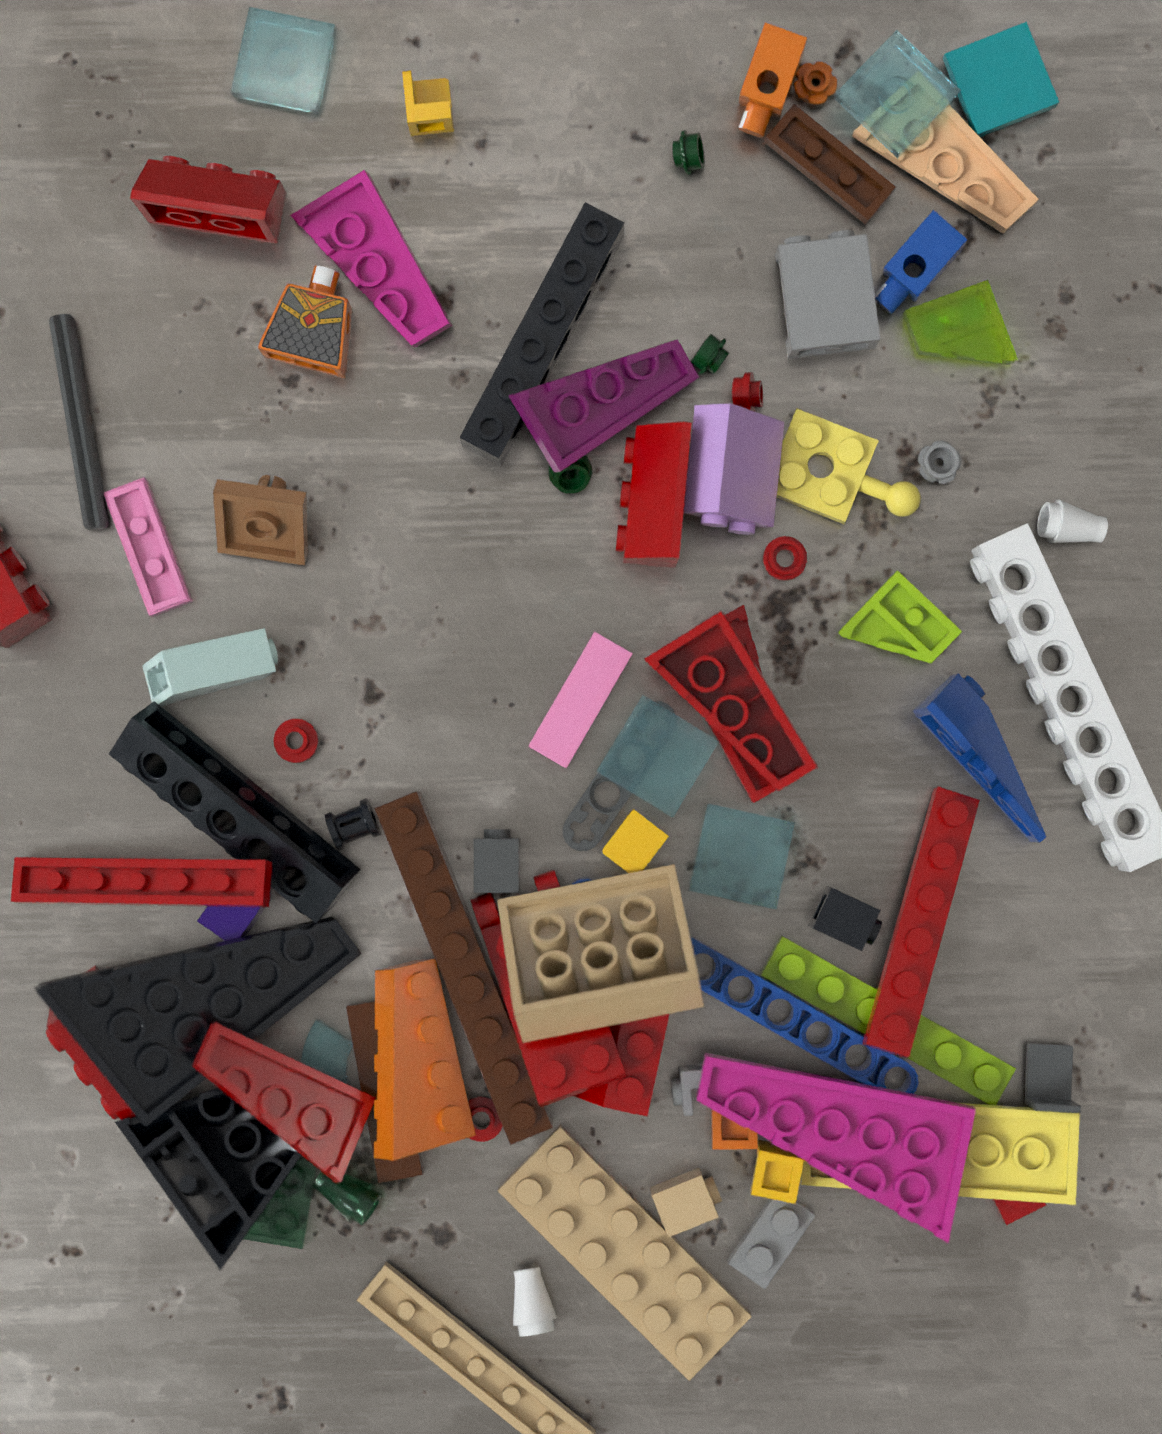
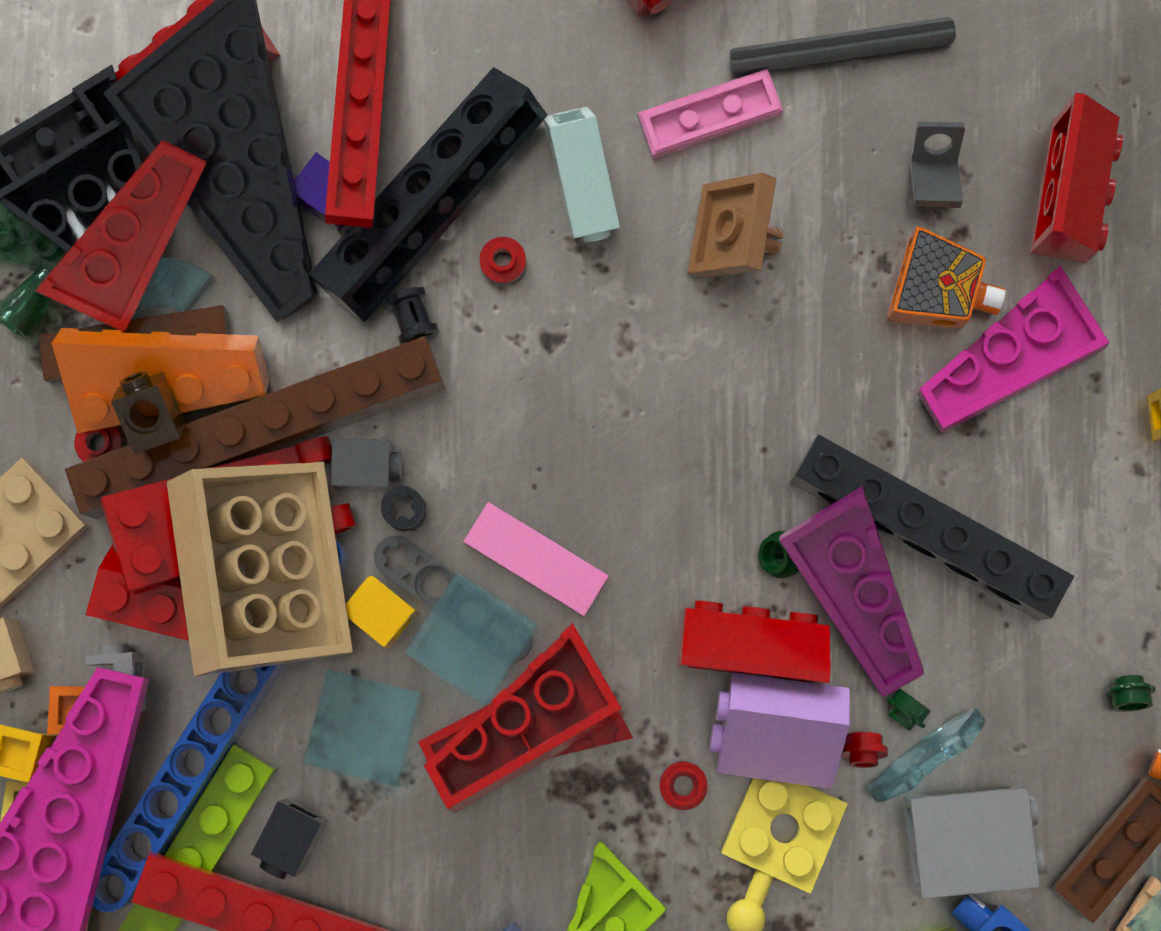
camera: 90 degrees right, 5 degrees down
none -> dark brown brick [111,371,186,454]
none -> black bush [381,486,427,532]
none -> clear light blue tile [867,708,986,802]
none -> dark grey bracket [910,122,965,208]

